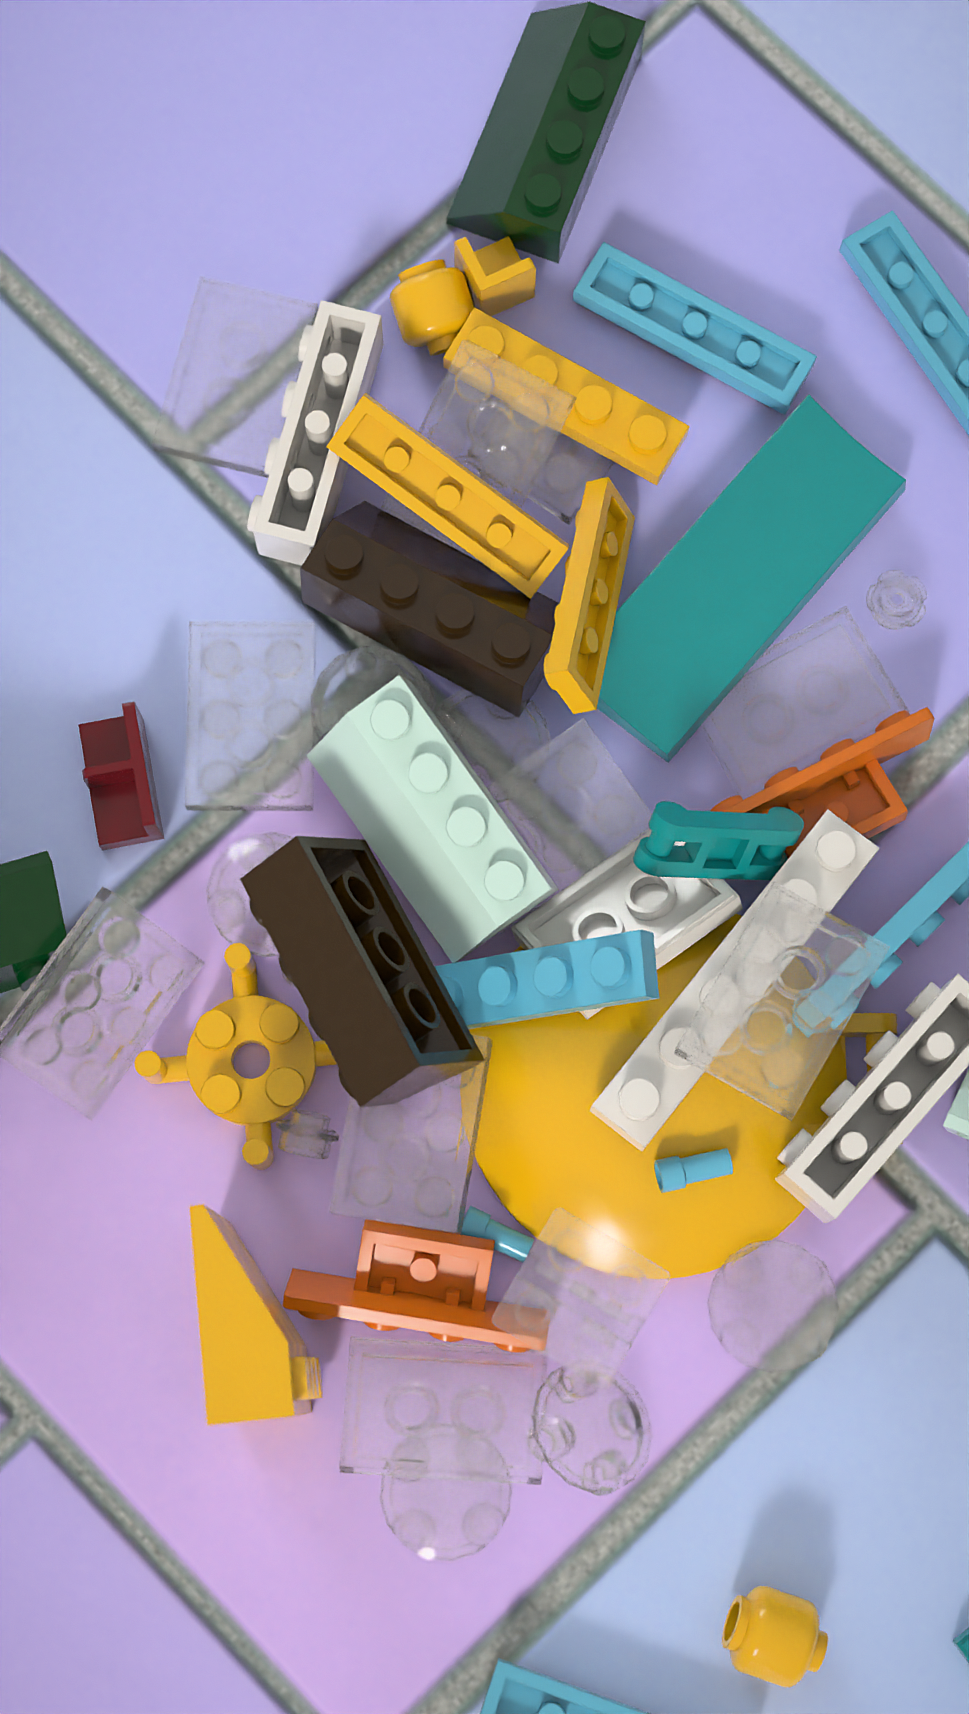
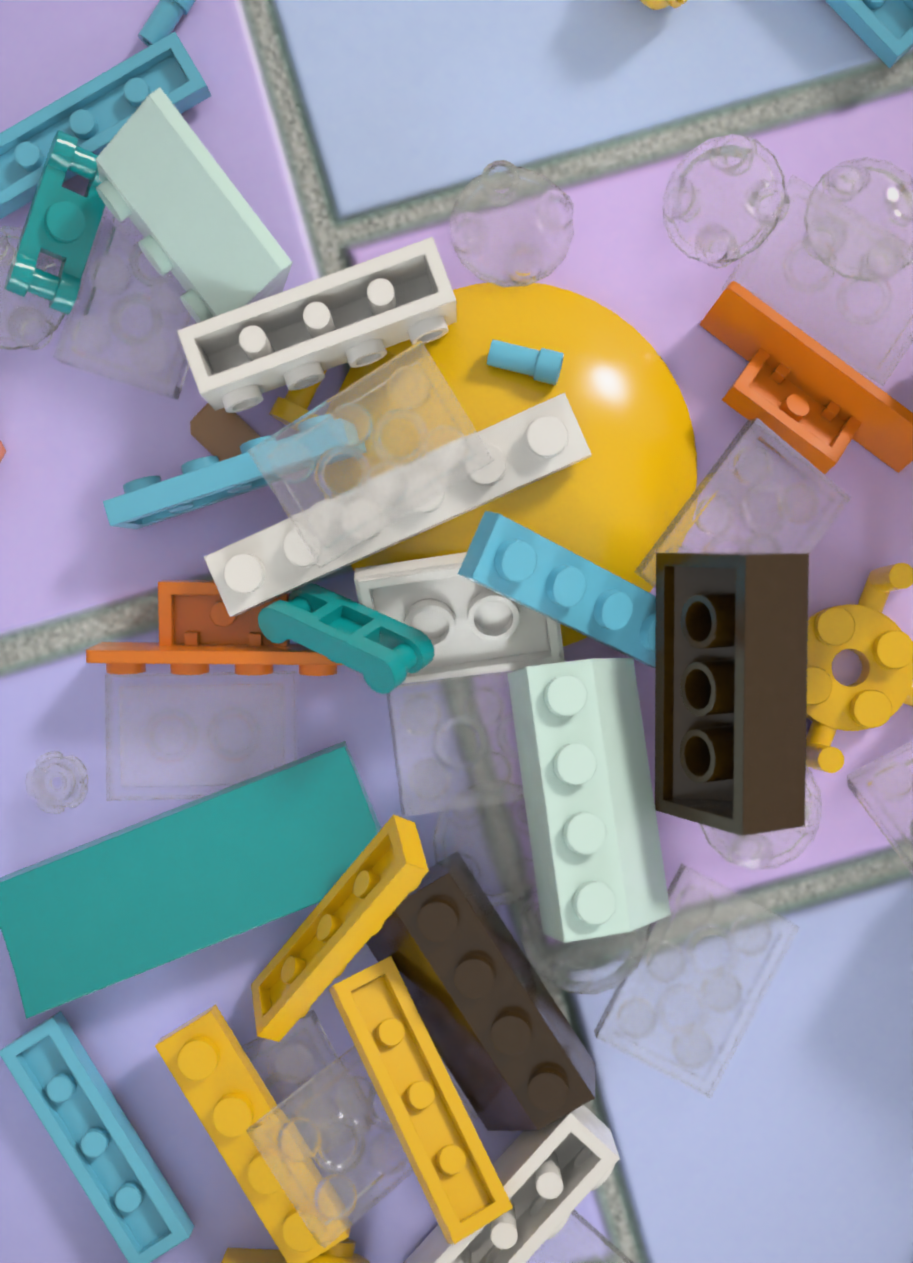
camera: 150 degrees left, 10 degrees up
dark red panel [78,701,164,851] -> none
clear plate [276,1109,339,1159] -> none
medium azure piece [457,1205,534,1263] -> none
clear bracket [491,1208,670,1389] -> none
none -> medium nougat piece [190,403,260,461]

